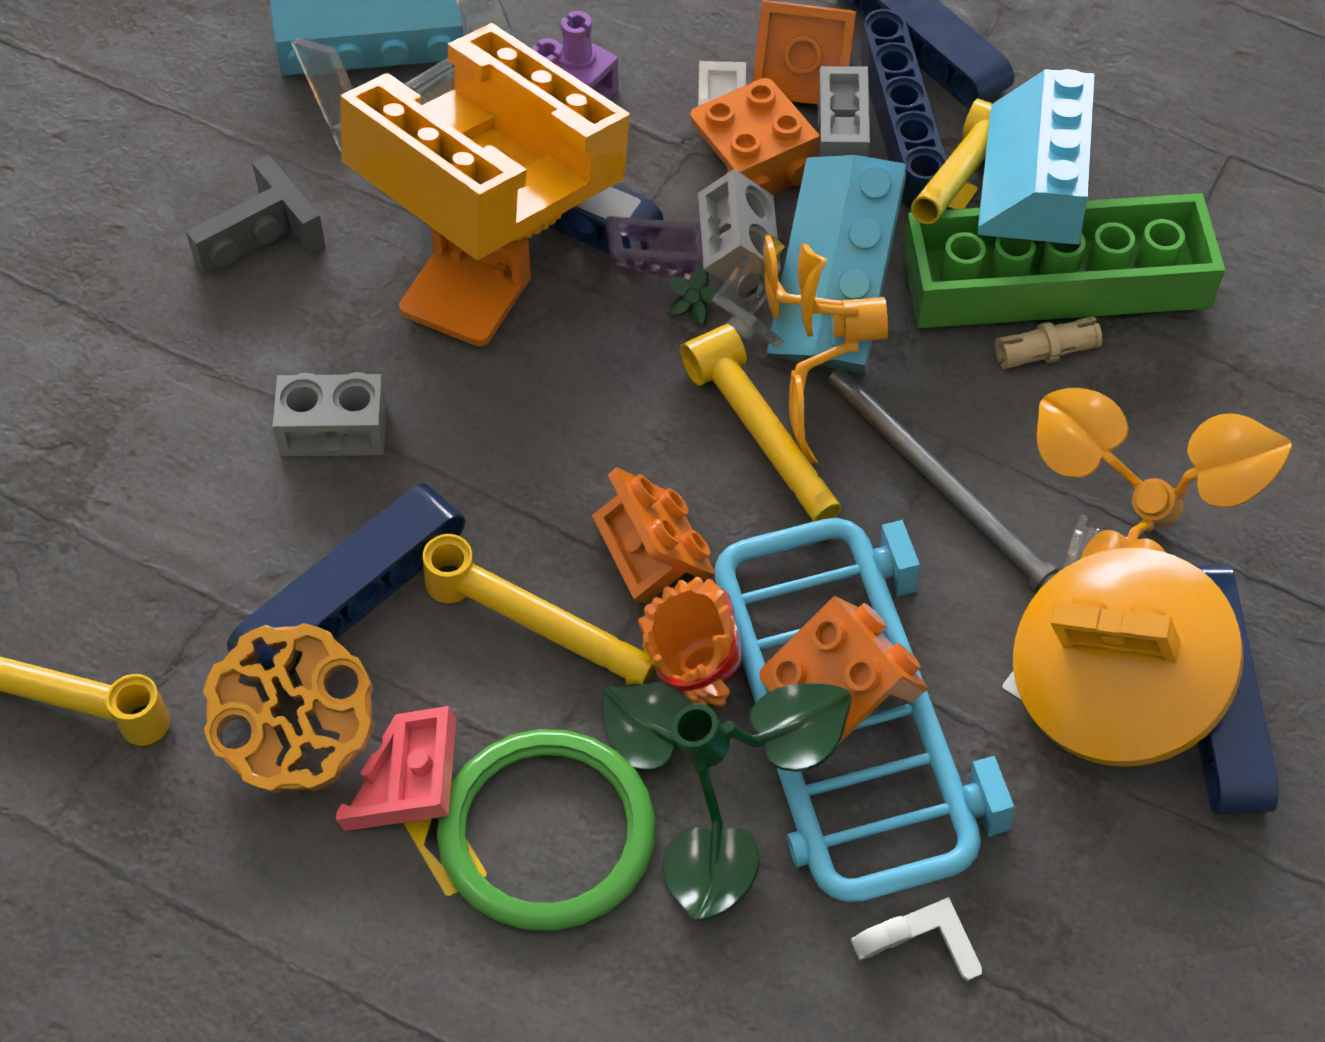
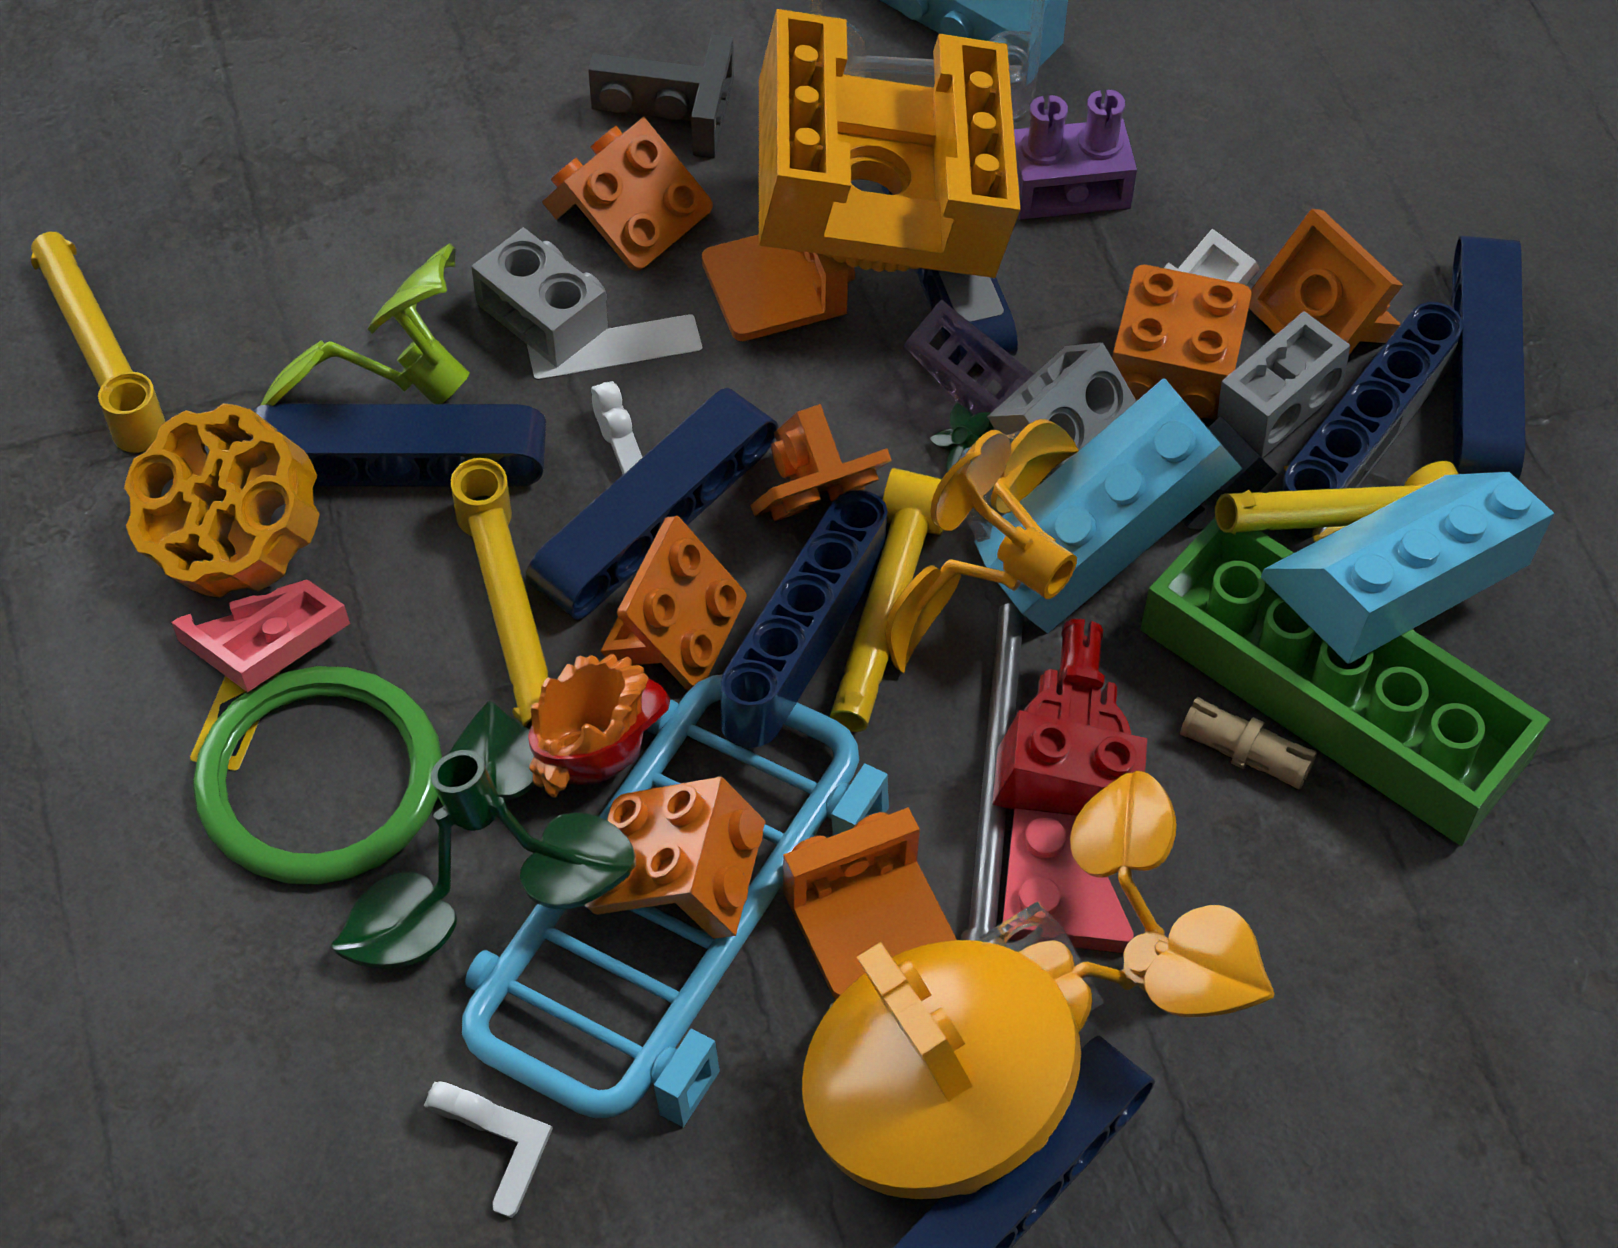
camera: 45 degrees right, 0 degrees up
none -> lime plant [261,243,470,406]
none -> dark blue beam [526,387,778,619]
none -> white sticker [527,314,702,379]
none -> orange bracket [542,117,713,271]
none -> white piece [591,381,642,474]
none -> dark blue beam [721,490,887,748]
none -> orange bracket [750,404,892,521]
none -> orange bracket [783,807,957,999]
none -> red brick [992,619,1147,816]
none -> coral wing [1001,808,1134,953]

